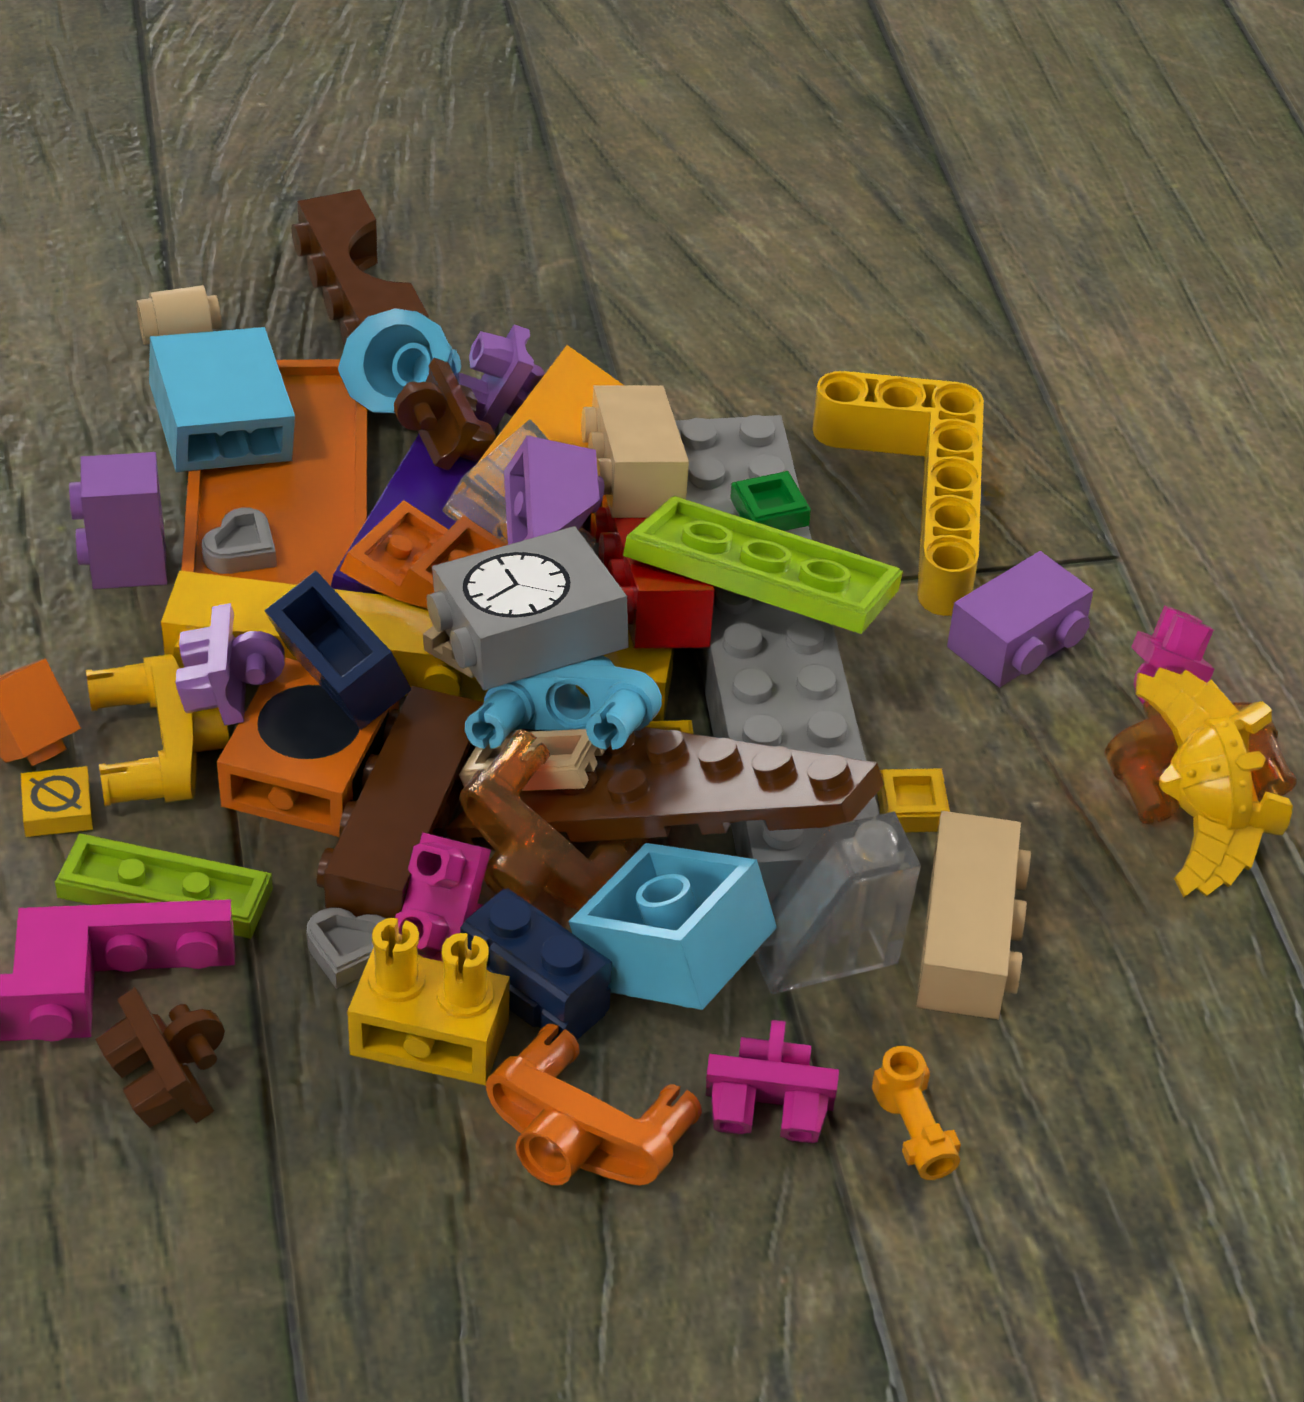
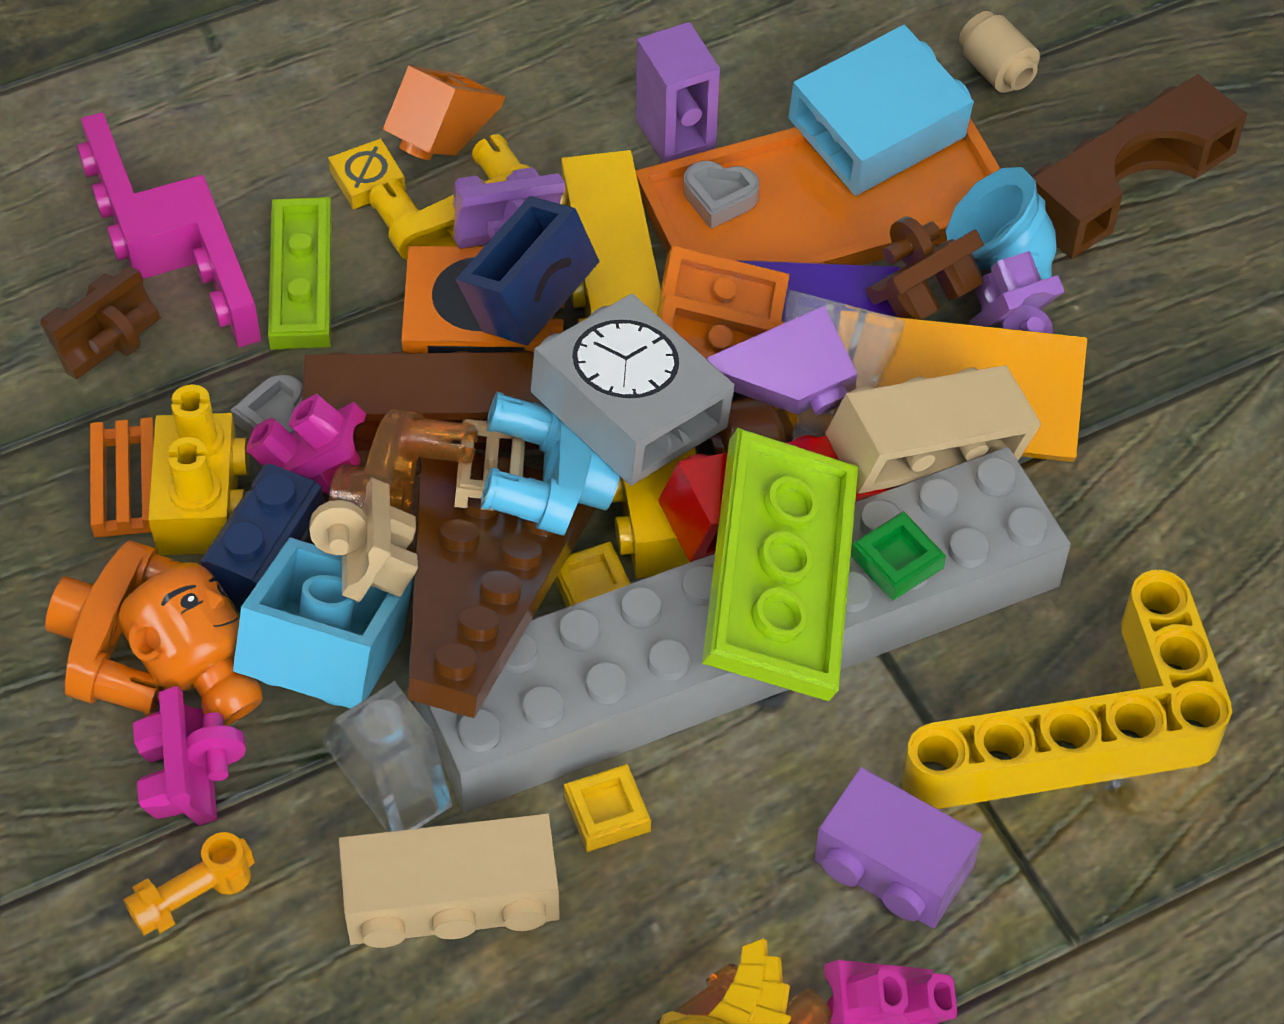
camera: 75 degrees right, 10 degrees up
none -> orange tile [90,417,155,538]
none -> orange piece [119,562,263,726]
none -> tan hips [309,477,418,602]

